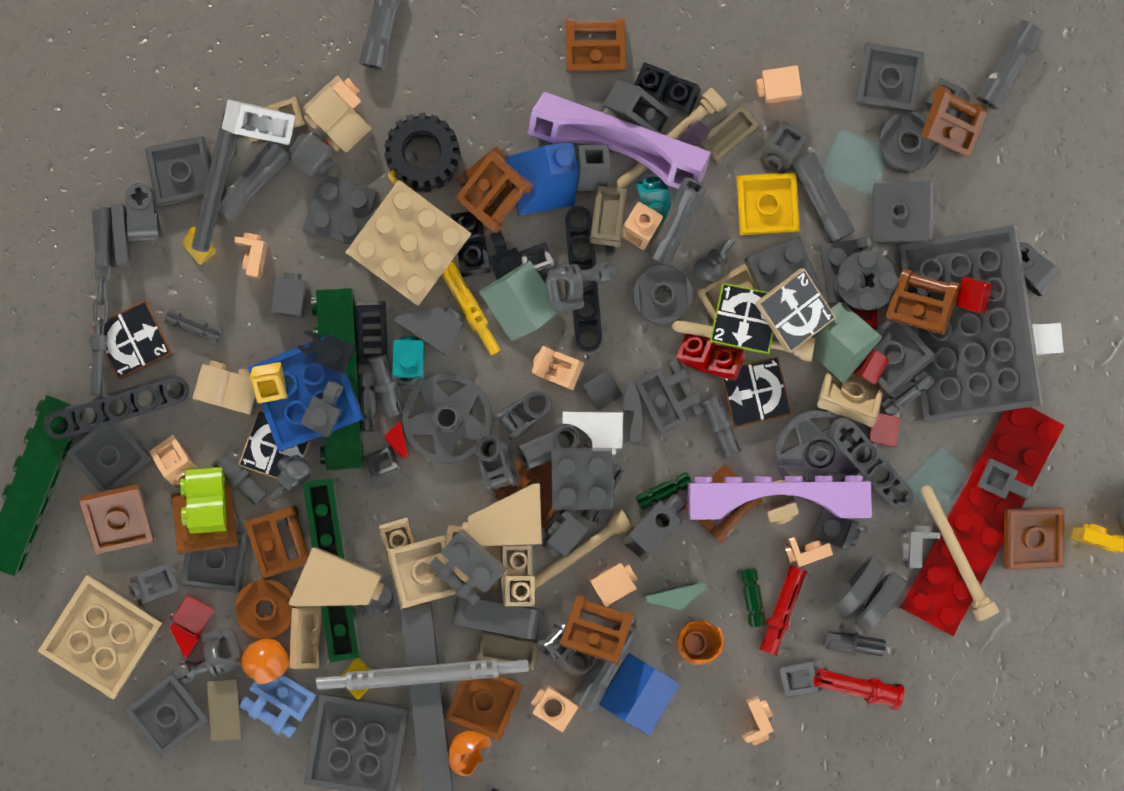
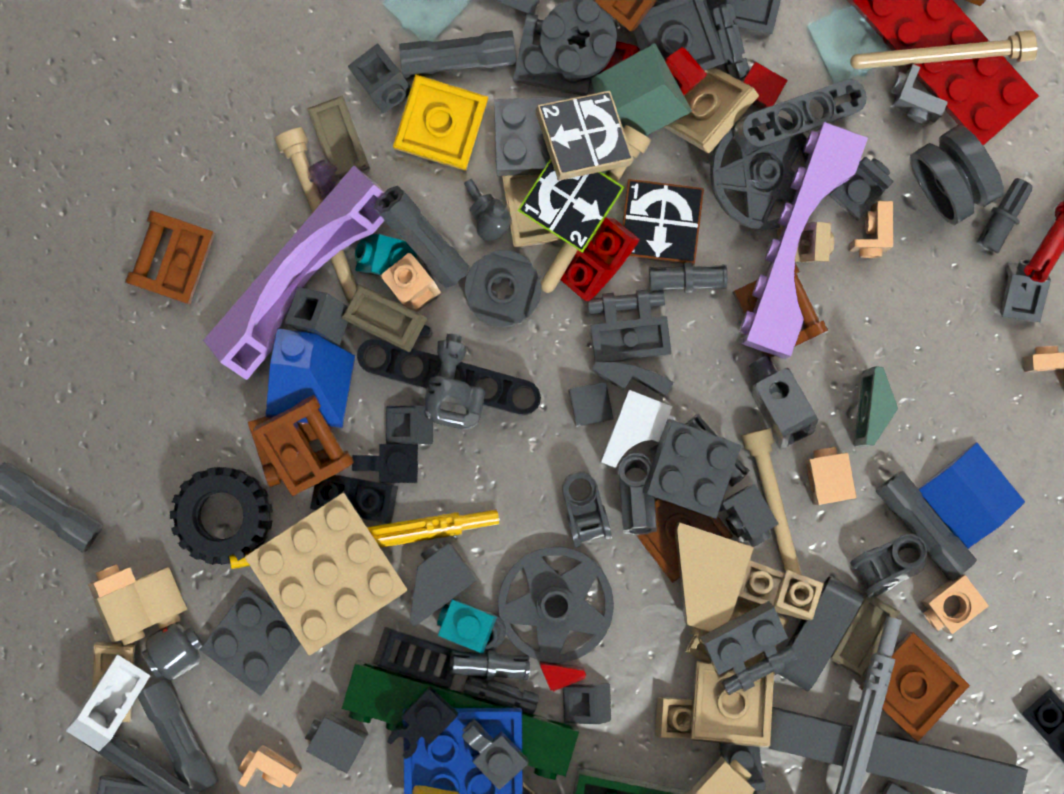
camera: 75 degrees left, 0 degrees up
orange hair [448,730,491,777] -> none
dark grey piece [475,435,520,495] -> none
sand green slope [479,260,559,341] -> none
light nougat bracket [532,346,584,390] -> none
dark orange plate [560,594,635,665] -> none
dark grey slope [603,79,675,135] -> none
black slope [634,62,702,115] -> none
dark green axle [636,472,693,510] -> none
orange hair [676,620,725,665] -> none
dark green axle [741,568,766,627] -> none
light nougat brick [756,65,802,105] -> none
red pin [759,565,808,656] -> none

